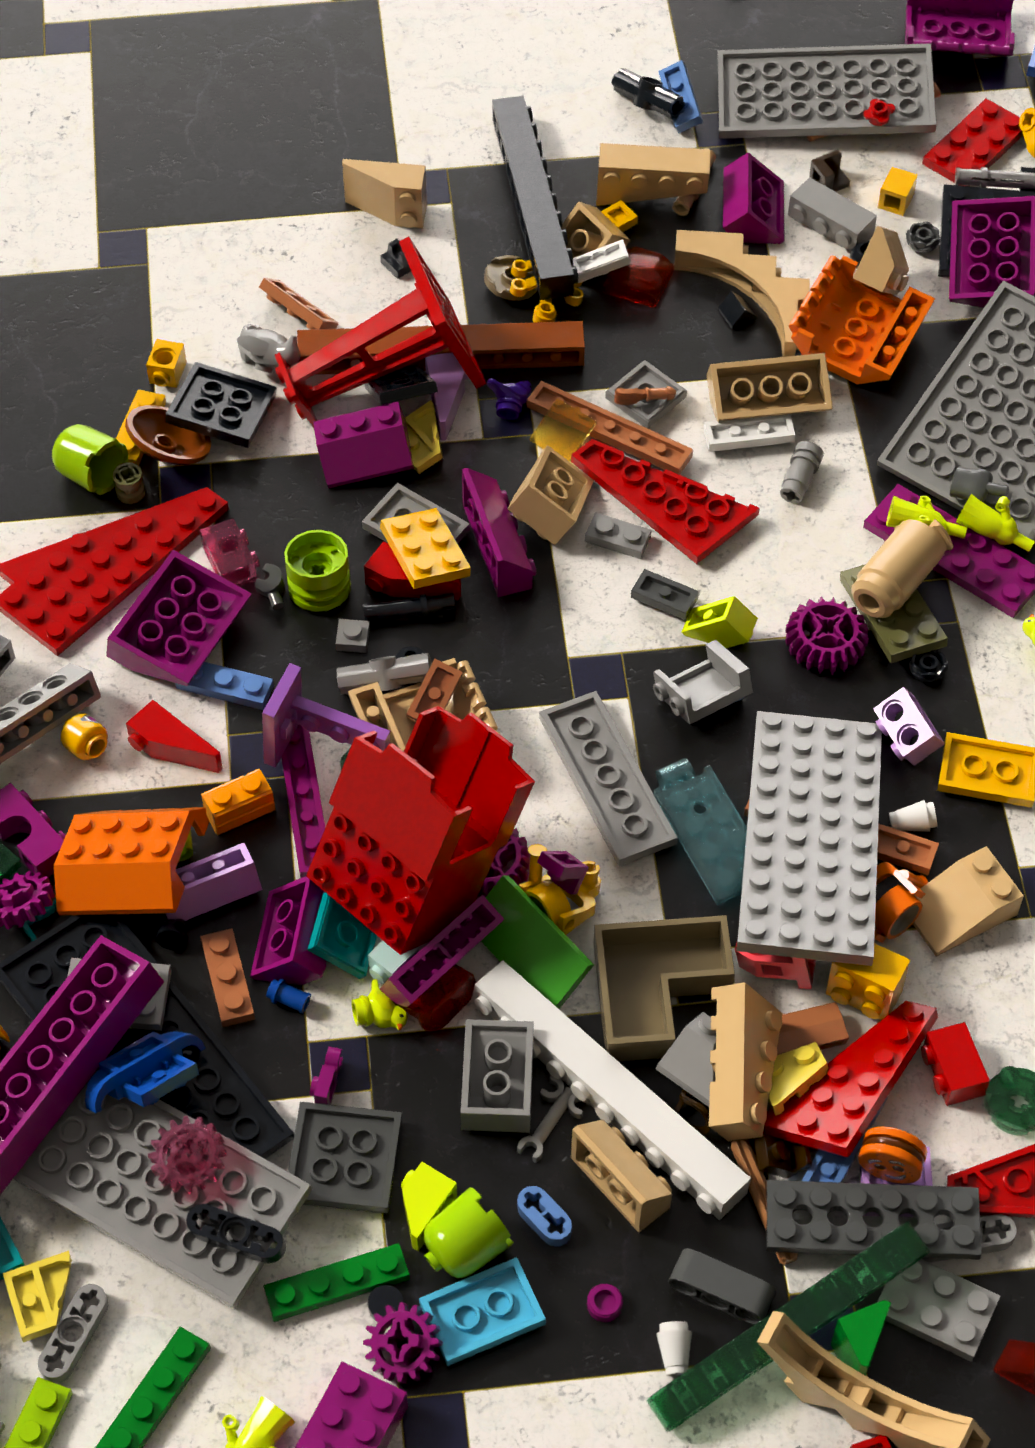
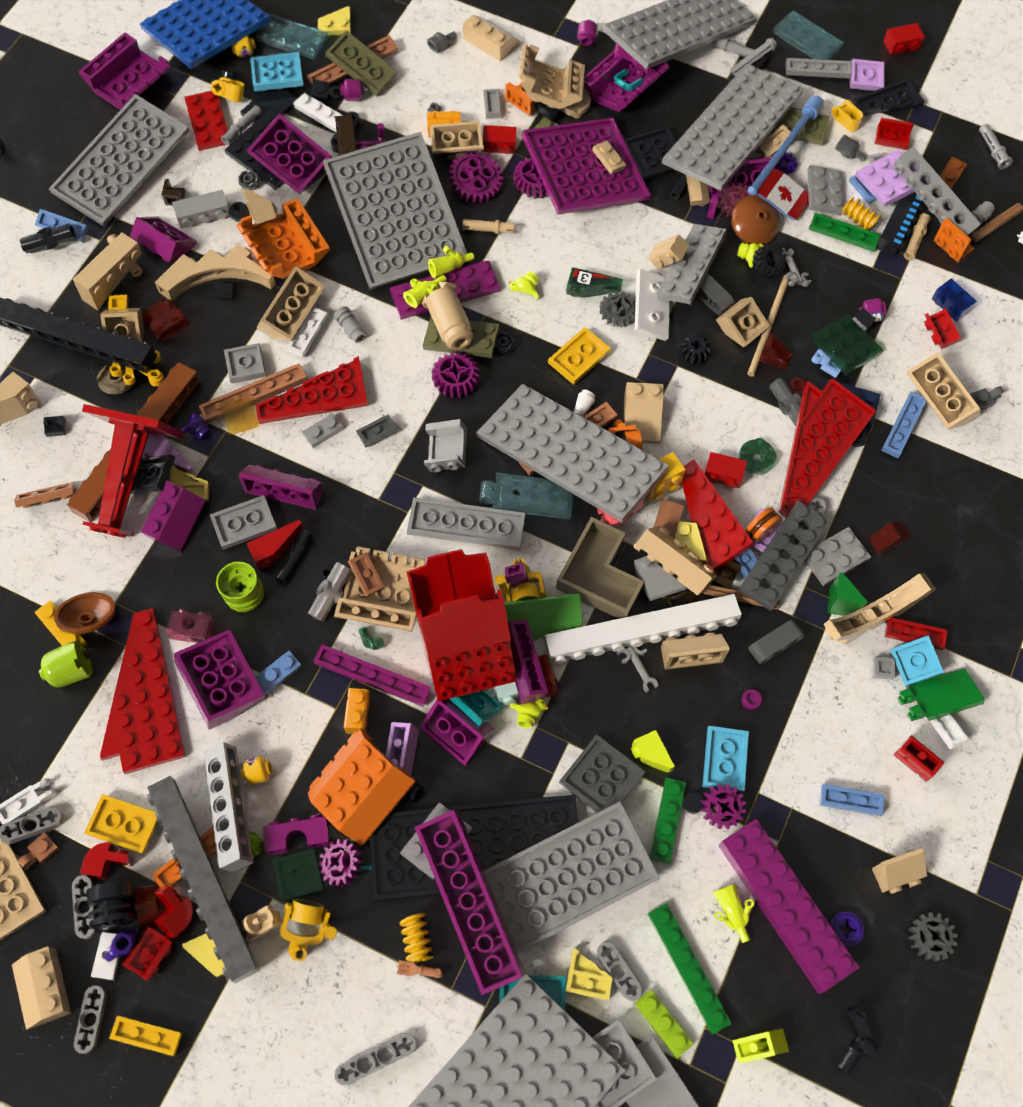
camera: 60 degrees left, 10 degrees up
blue plate [85,1031,206,1113] -> none
olive wheel [112,462,145,504] -> none
red slope [126,700,223,773] -> none
yellow brick [146,339,187,388] -> none
clear pink gear [148,1116,227,1194] -> none
black plate [165,362,277,448] -> none
black beam [186,1204,286,1263] -> none
nougat plate [200,928,255,1027] -> none
light grey animal [237,324,300,373] -> none
dark grey piece [255,563,286,610] -> none
medium lavender piece [262,663,390,768] -> none
blue pin [266,979,311,1014] -> none
magenta plate [310,1047,343,1105] -> none
light grey plate [335,619,370,653] -> none
yellow plate [380,508,471,589] -> none
lime cylinder [424,1187,514,1278] -> none
light grey slope [461,1019,534,1133] -> none
tan slope [508,445,594,545] -> none
medium blue beam [517,1186,572,1247] -> none
white plate [572,240,631,283] -> none
nougat piece [614,386,676,405] -> none
clear green beam [646,1221,930,1432] -> none
white cone [656,1321,692,1377] -> none
neon yellow slope [682,596,758,648] -> none
red plate [863,99,895,126] -> none
lavender brick [873,687,945,766] -> none
yellow brick [878,167,918,216] -> none
dark grey piece [950,467,1009,502] -> none

